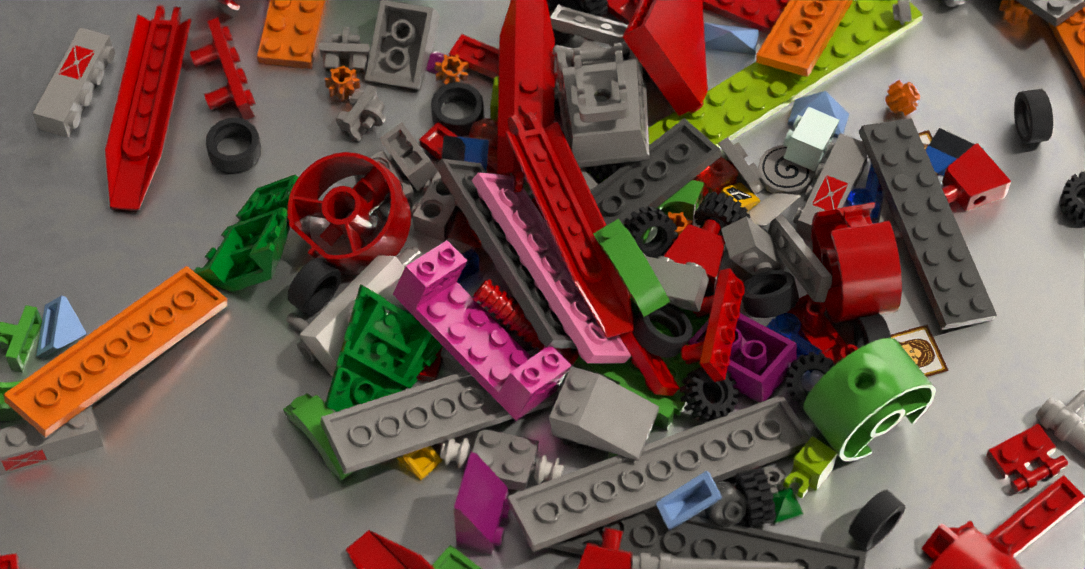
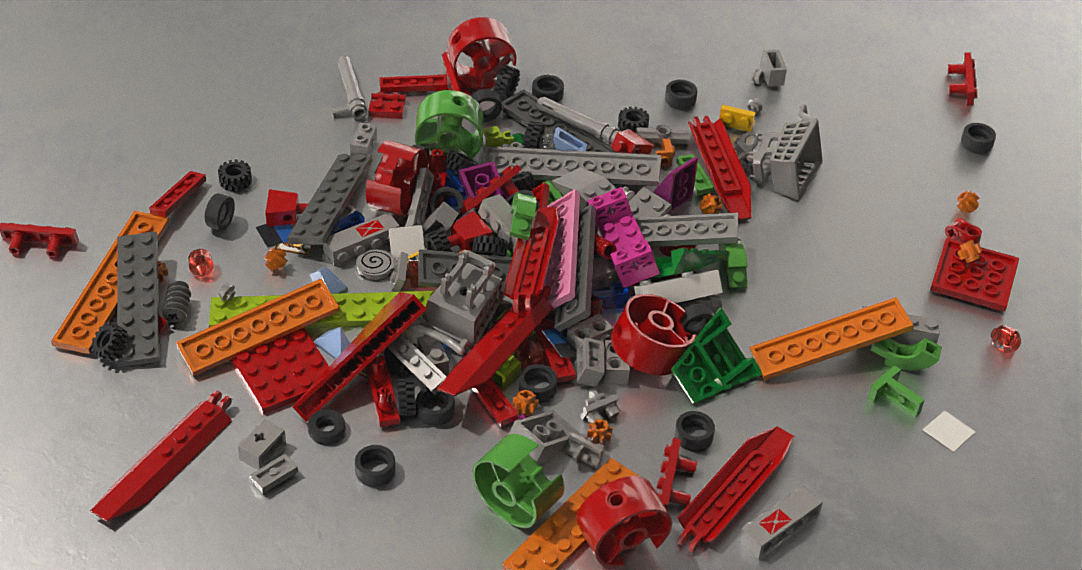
camera: 150 degrees left, 15 degrees down
light blue slope [36,295,87,358] -> none
light aqua brick [783,107,839,171] -> none
none -> clear red head [187,249,214,277]
none -> light grey brick [350,123,377,155]
none -> orange gear [700,193,722,214]

